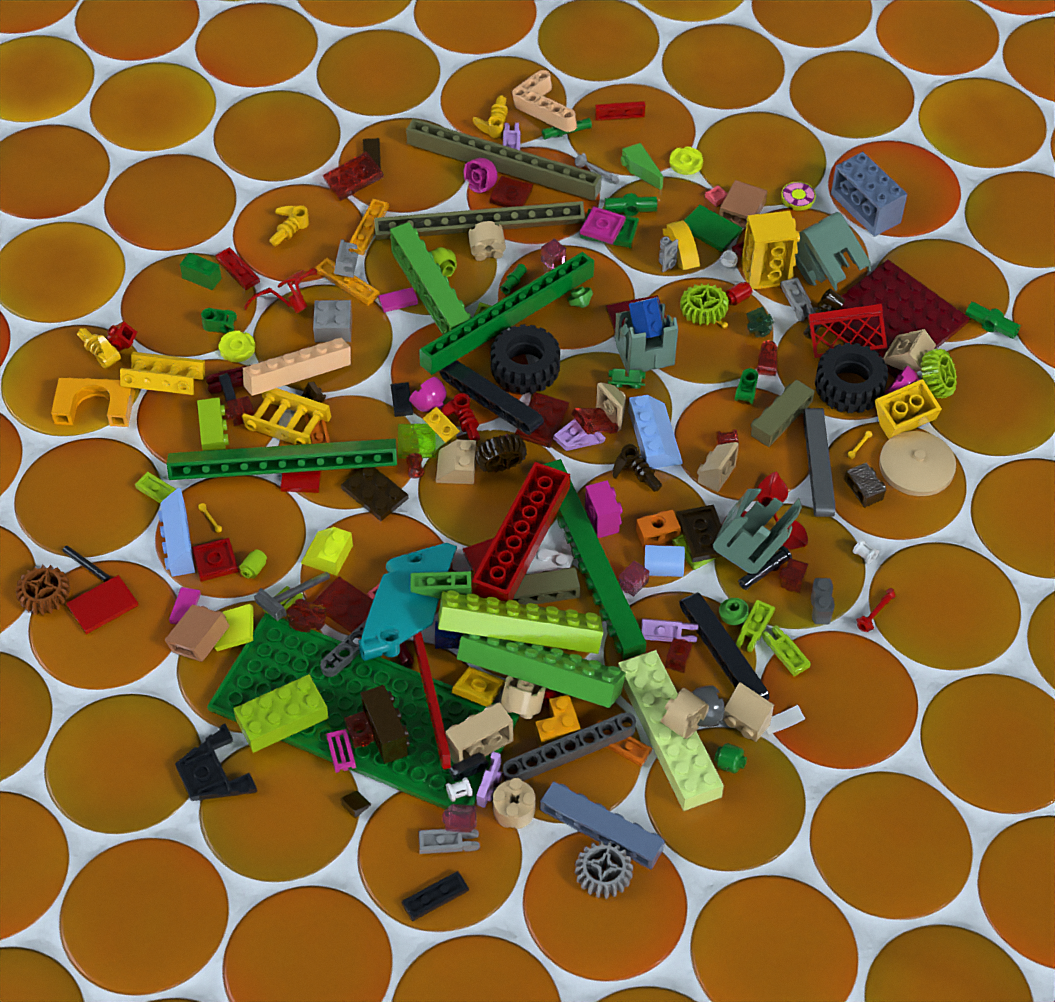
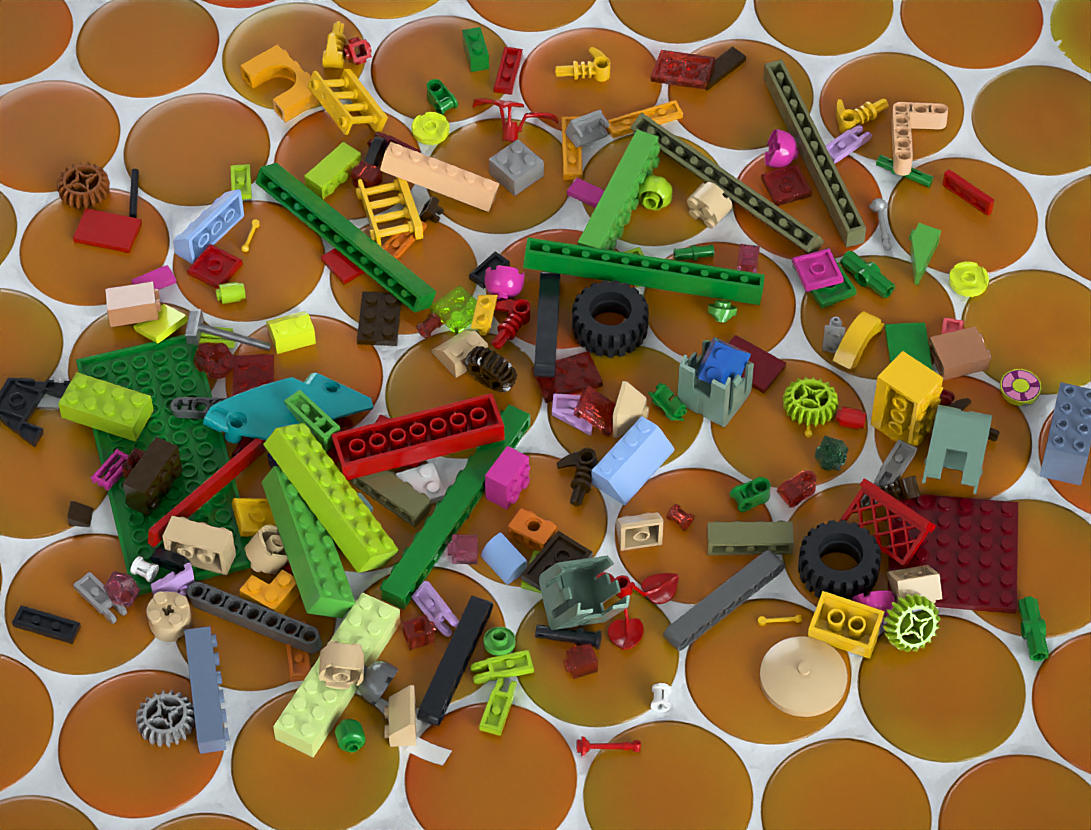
camera: 50 degrees right, 0 degrees up
dark grey brick [811,578,834,625] -> none
dark brown brick [844,462,886,508] -> none

